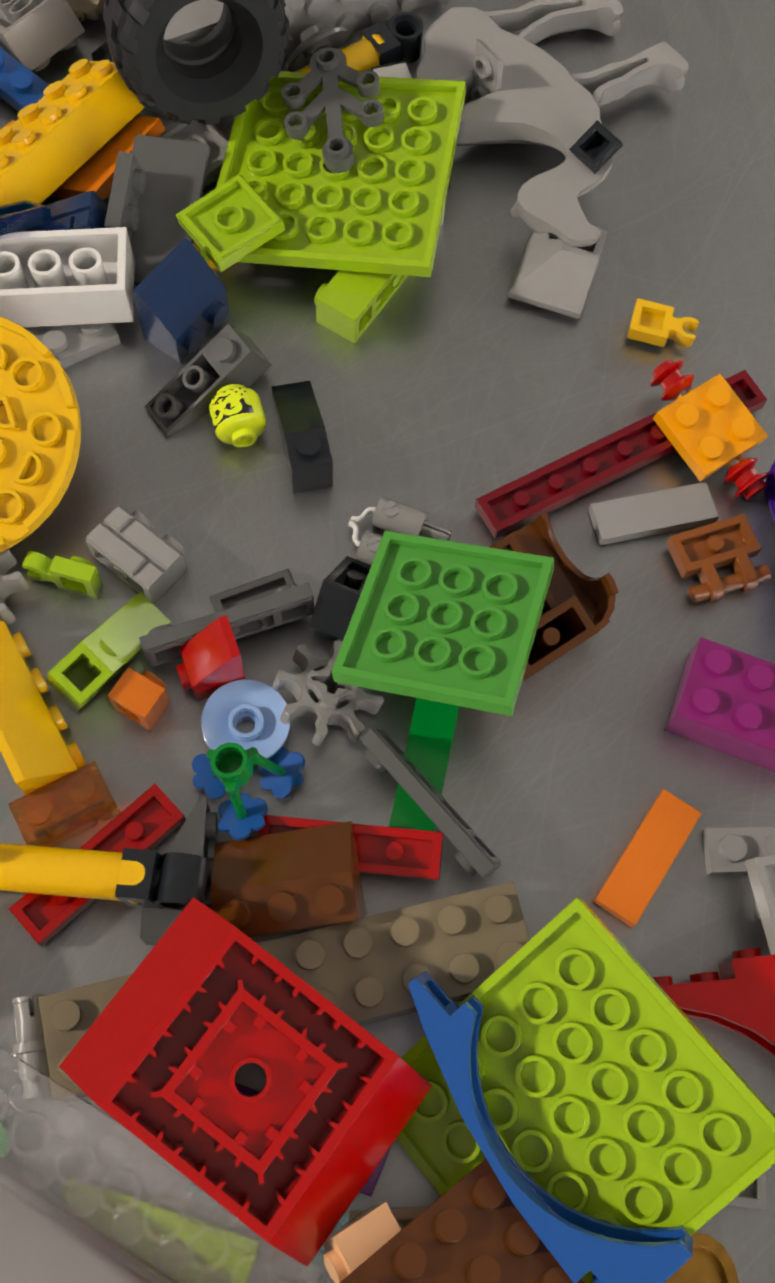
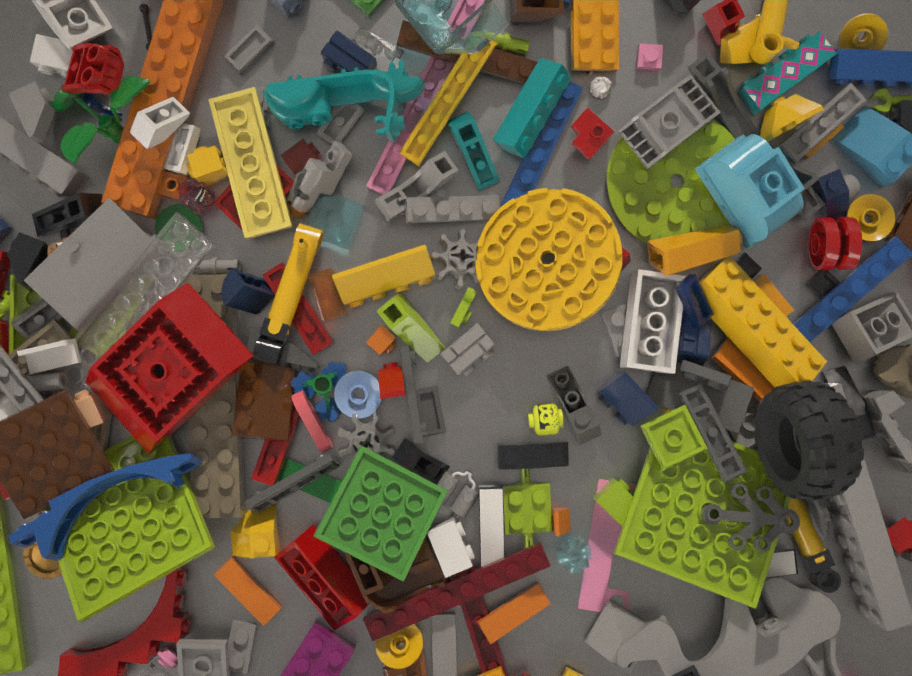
camera: 105 degrees right, 20 degrees up
none -> dark blue brick [221,268,275,315]
none -> yellow slope [231,503,281,558]
none -> red slope [274,525,370,631]
none -> coral beam [291,390,333,453]
none -> dark red plate [363,542,551,642]
none -> yellow dish [376,624,423,669]
none -> white brick [427,518,475,578]
none -> orange tile [477,582,550,644]
none -> white slope [479,485,504,567]
none -> lime plate [503,469,553,549]
none -> orange slope [551,508,571,536]
none -> clear light blue brick [556,536,592,573]
none -> bright pink piece [578,479,637,612]
none -> dark grey plate [678,383,747,483]

